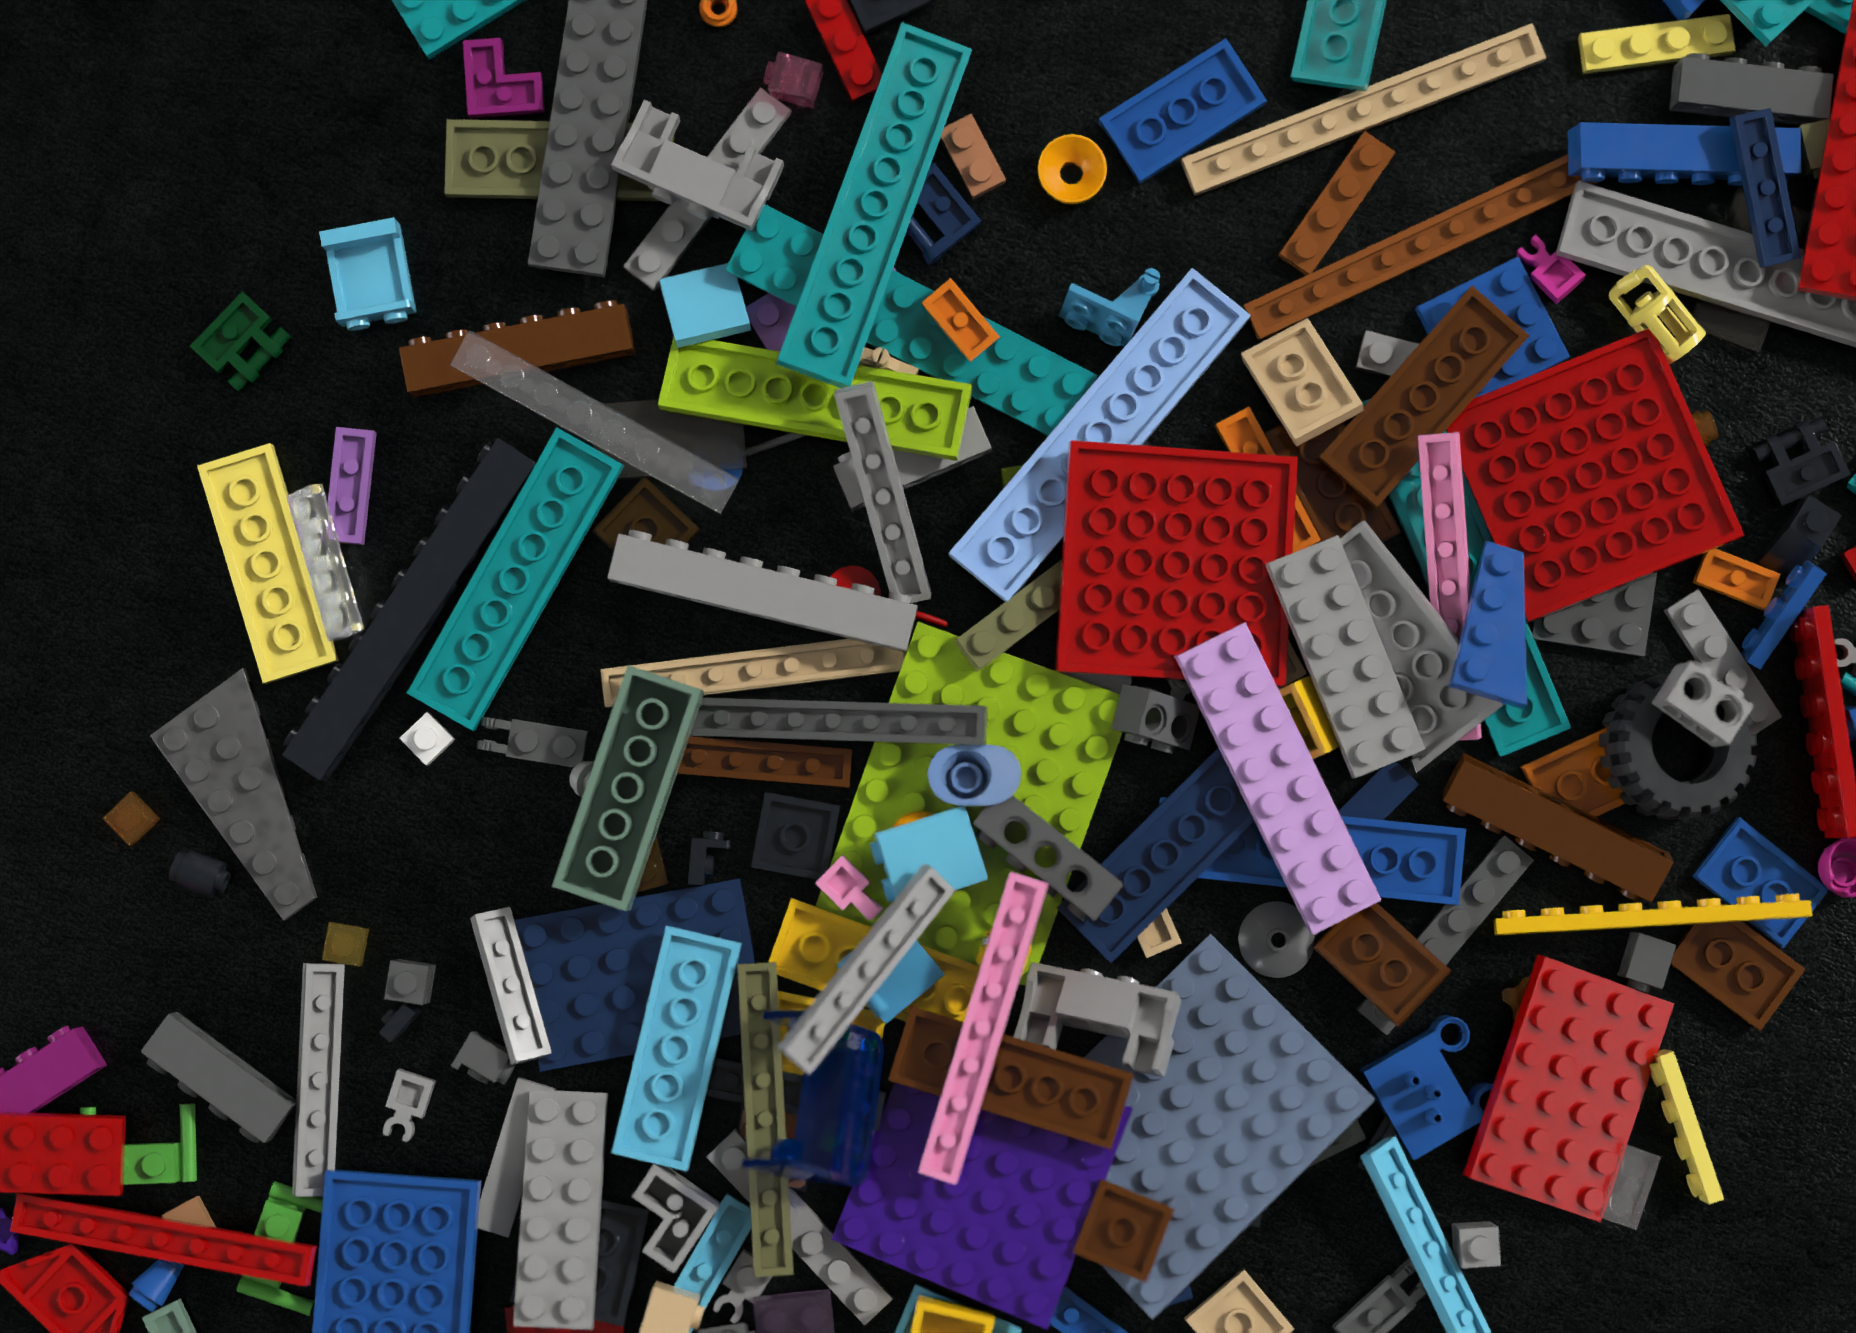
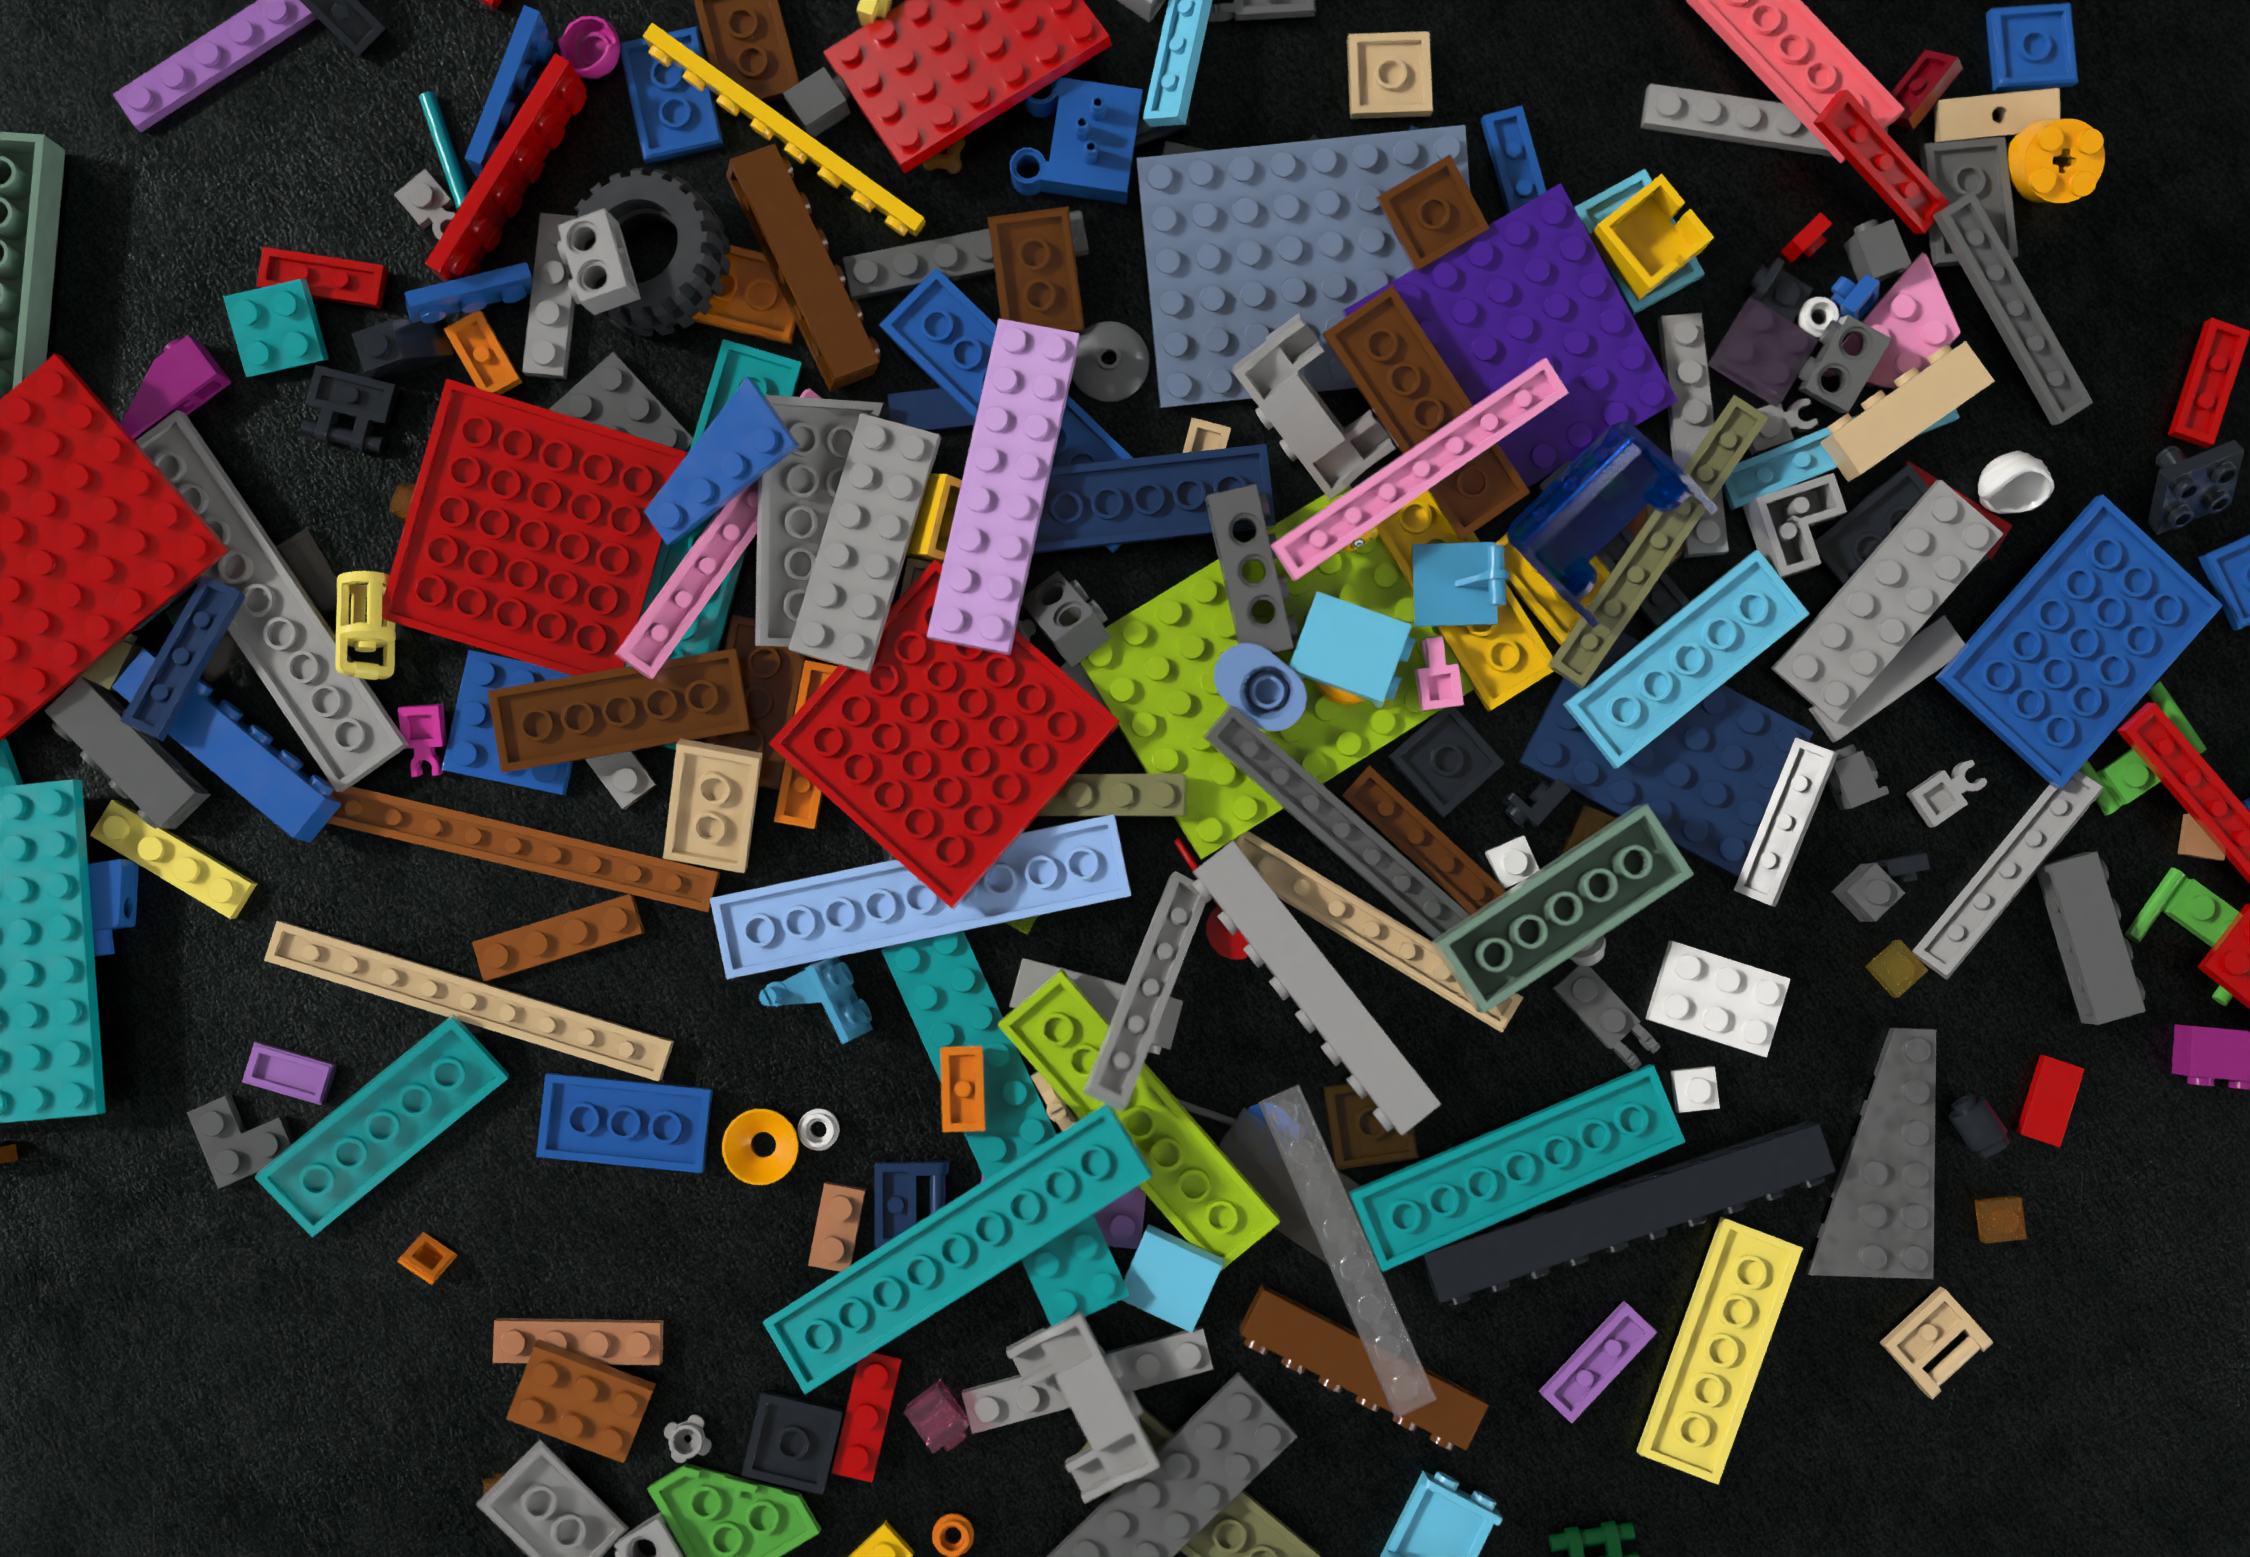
camera: 145 degrees left, 0 degrees up
clear plate [286,484,364,642] -> none
light grey plate [777,863,955,1074] -> none
none -> white plate [798,1109,840,1151]
none -> white plate [1484,835,1539,889]
none -> white plate [1645,941,1790,1057]
none -> tan plate [1880,1287,1993,1399]
none -> red tile [2015,1055,2085,1147]

